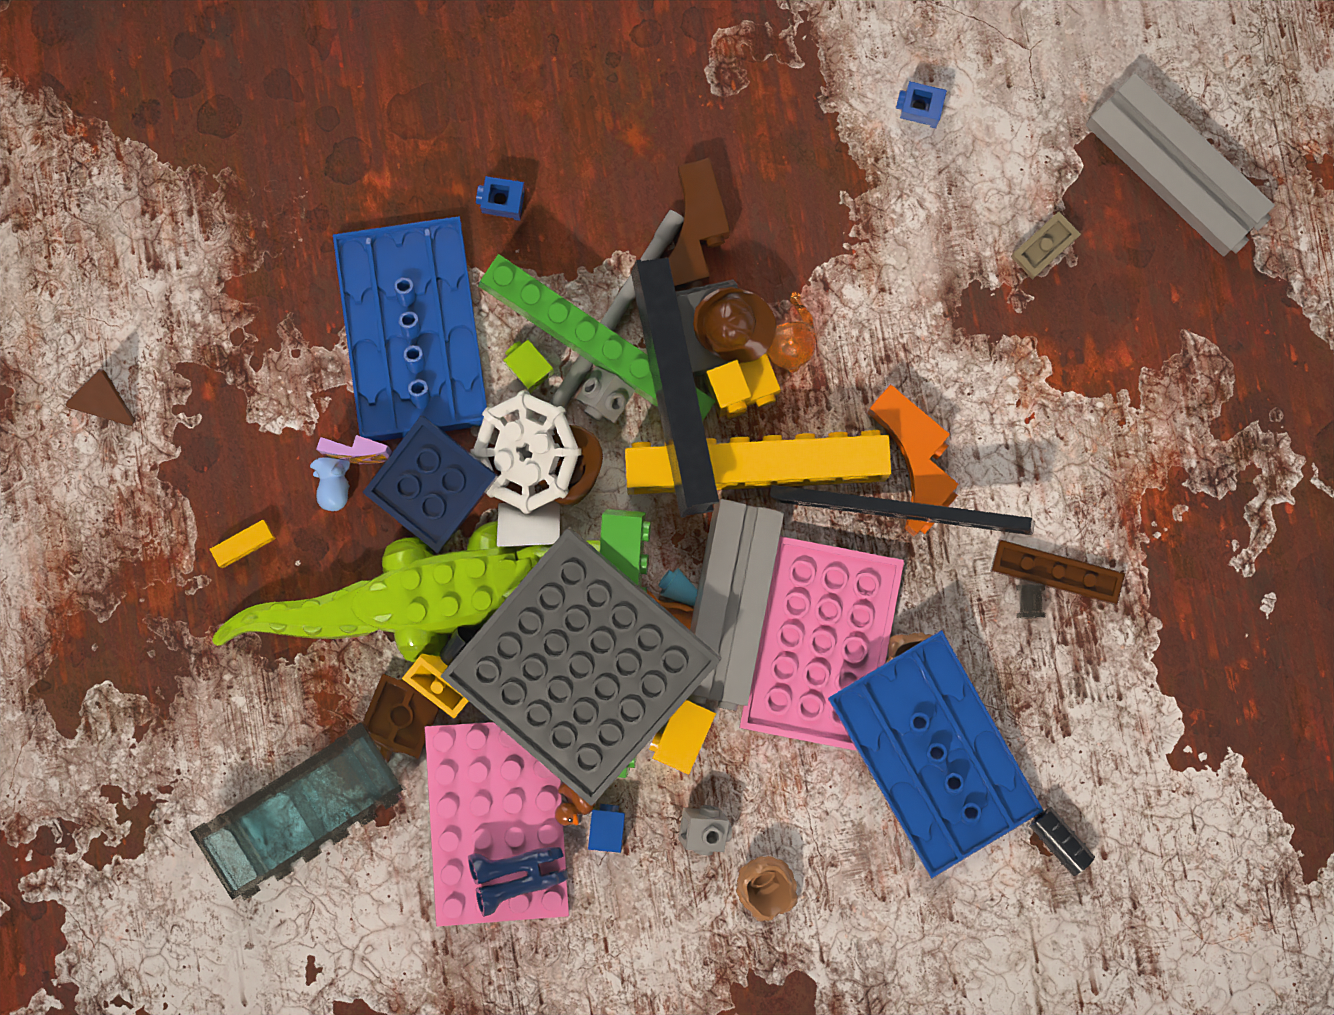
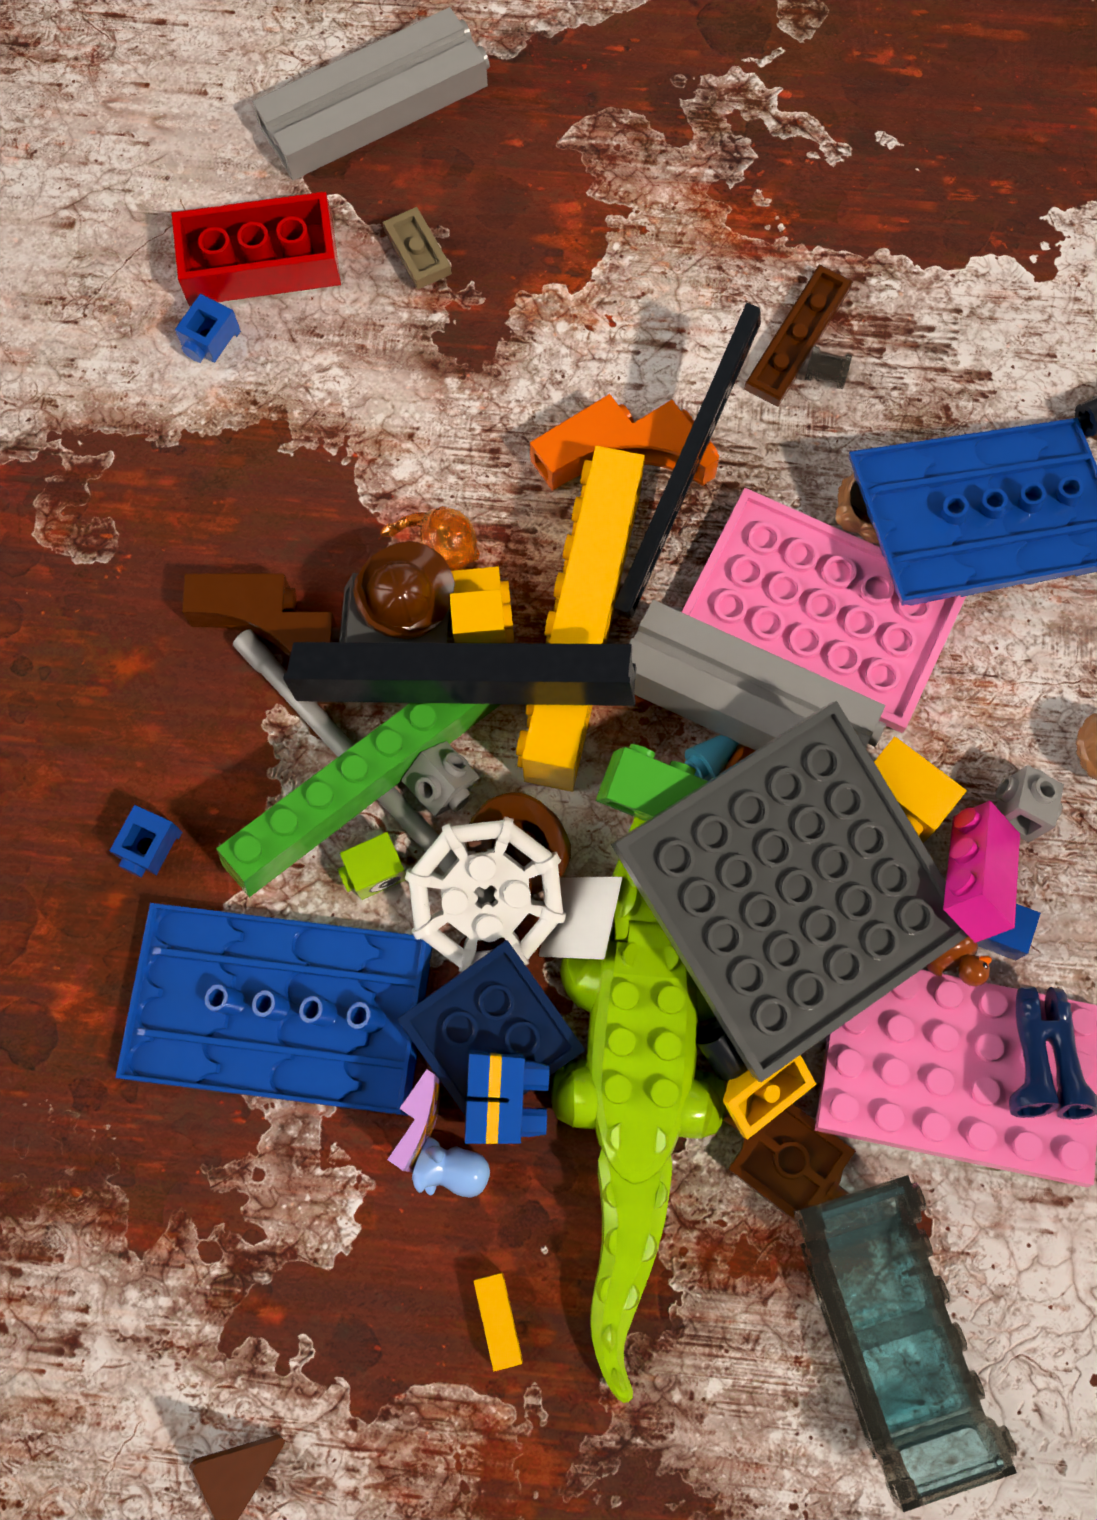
camera: 70 degrees left, 10 degrees down
none -> red brick [171,191,341,306]
none -> blue hips [464,1050,549,1144]
none -> dark pink brick [943,800,1020,943]

